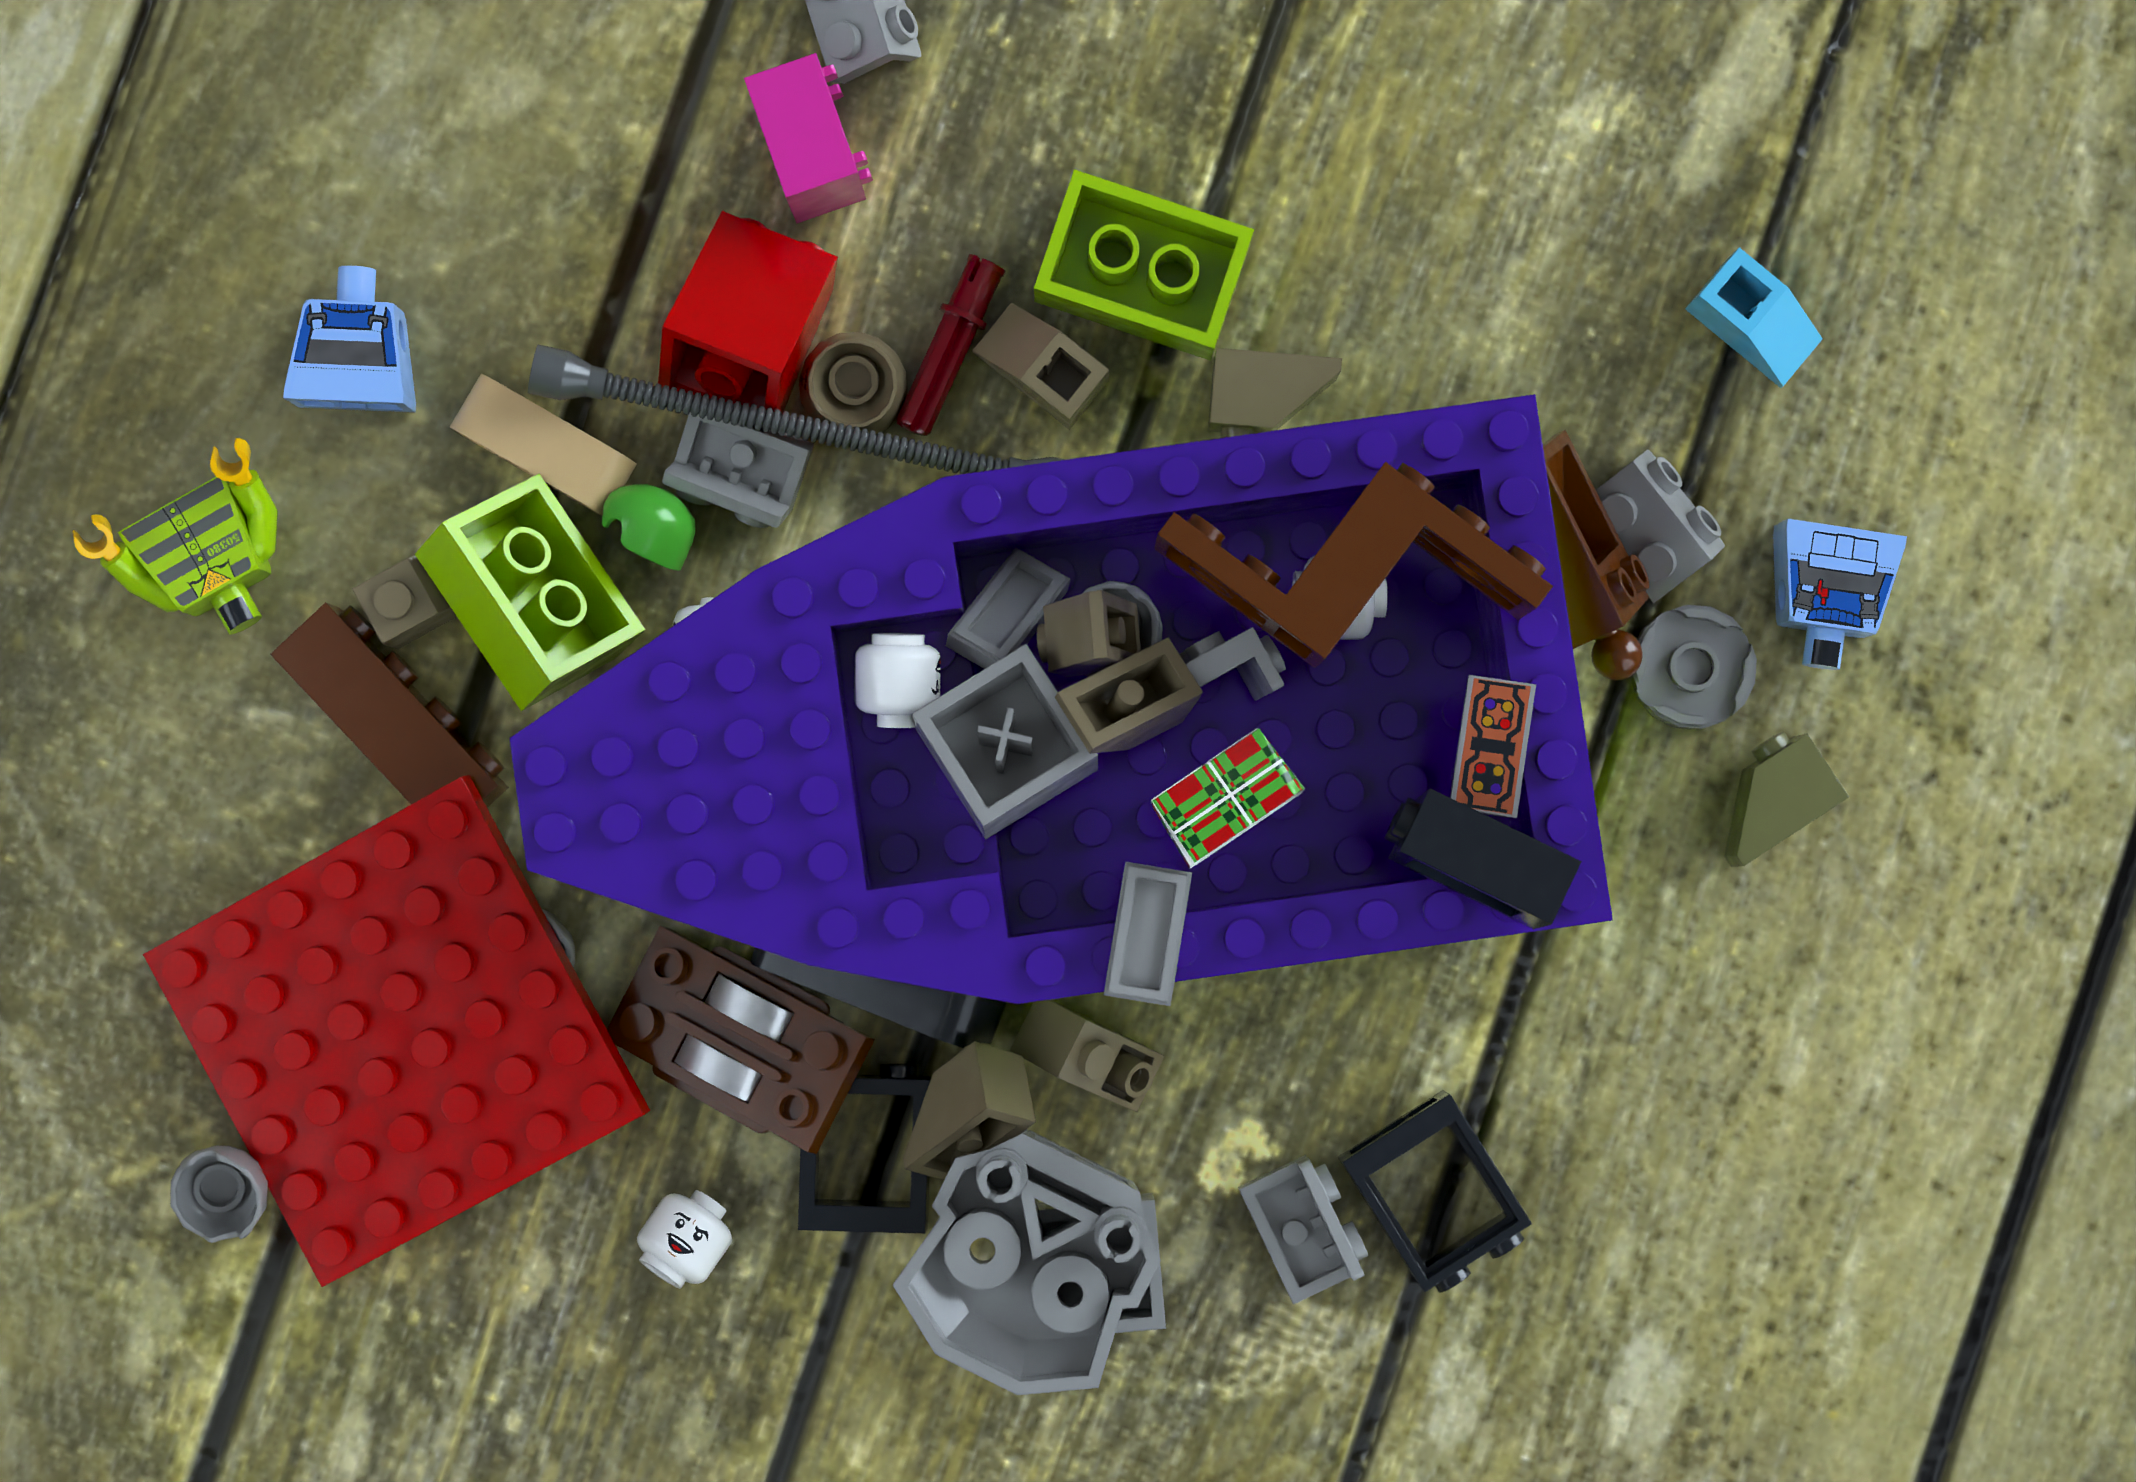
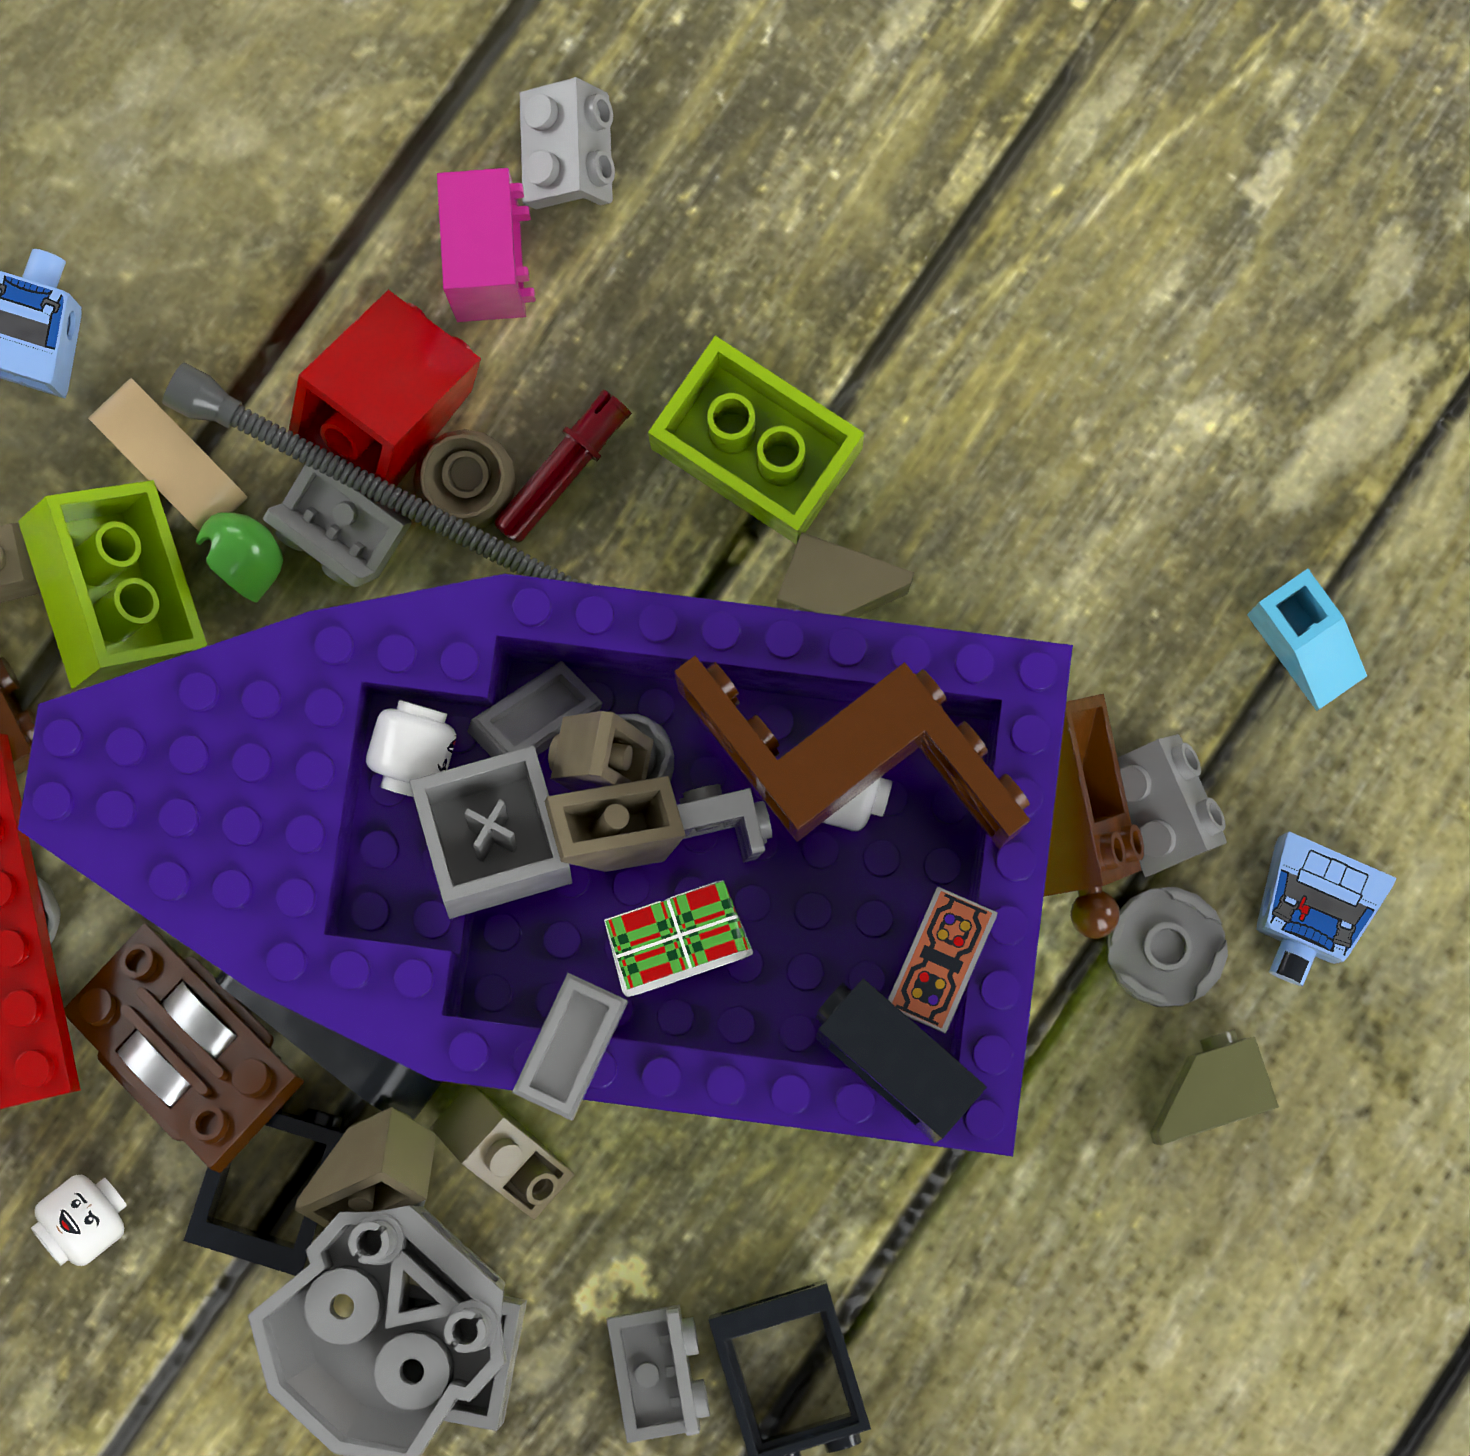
camera: 20 degrees right, 5 degrees down
dark tan slope [972,303,1109,430] -> none

